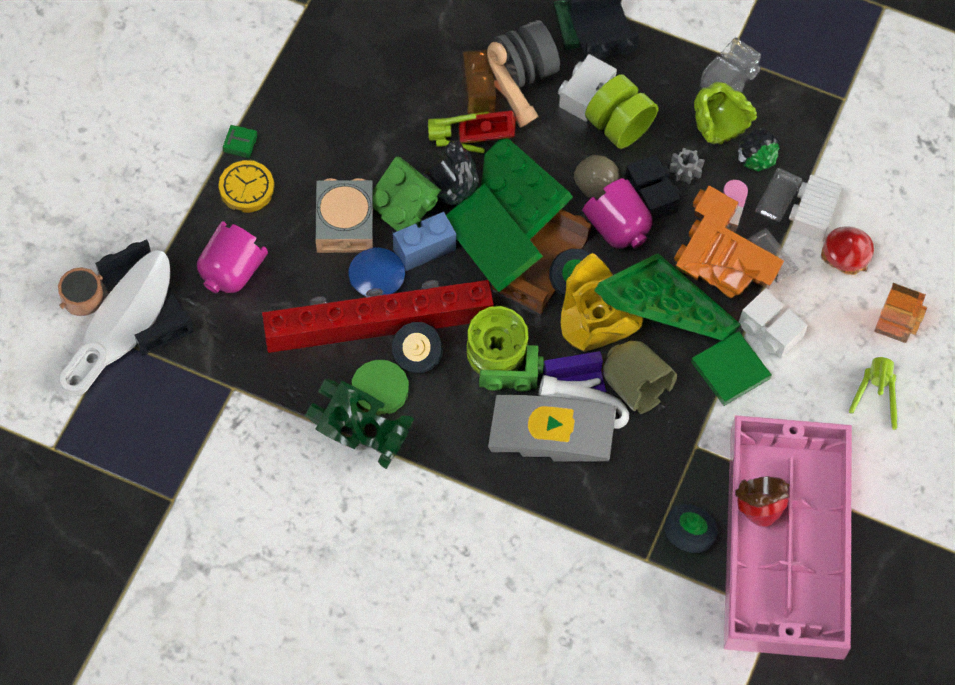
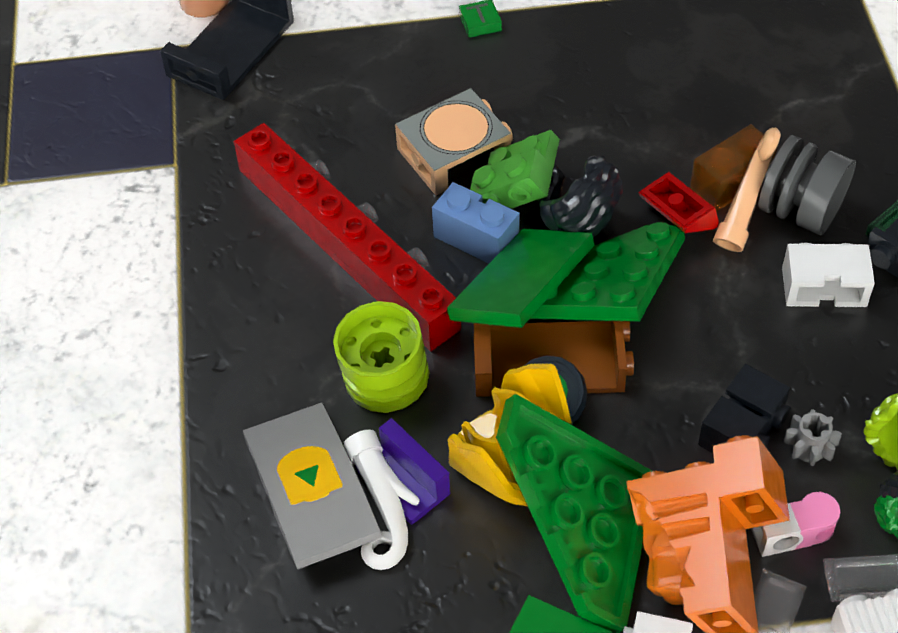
camera: 65 degrees right, 10 degrees down
white plant [60,250,170,396] -> none
dark pink cylinder [197,221,268,293] -> none
yellow tile [219,160,274,213] -> none
dark green hips [305,379,414,469] -> none
blue dish [349,248,405,297] -> none
bright green tile [352,360,409,416] -> none
black wheel [392,322,444,373] -> none
lime plant [428,112,489,153] -> none
bright green bracket [479,345,543,391] -> none
dark tan hair [574,155,621,199] -> none
dark pink cylinder [582,178,653,249] -> none
lime wheel [585,75,658,149] -> none
olive cylinder [603,341,677,414] -> none

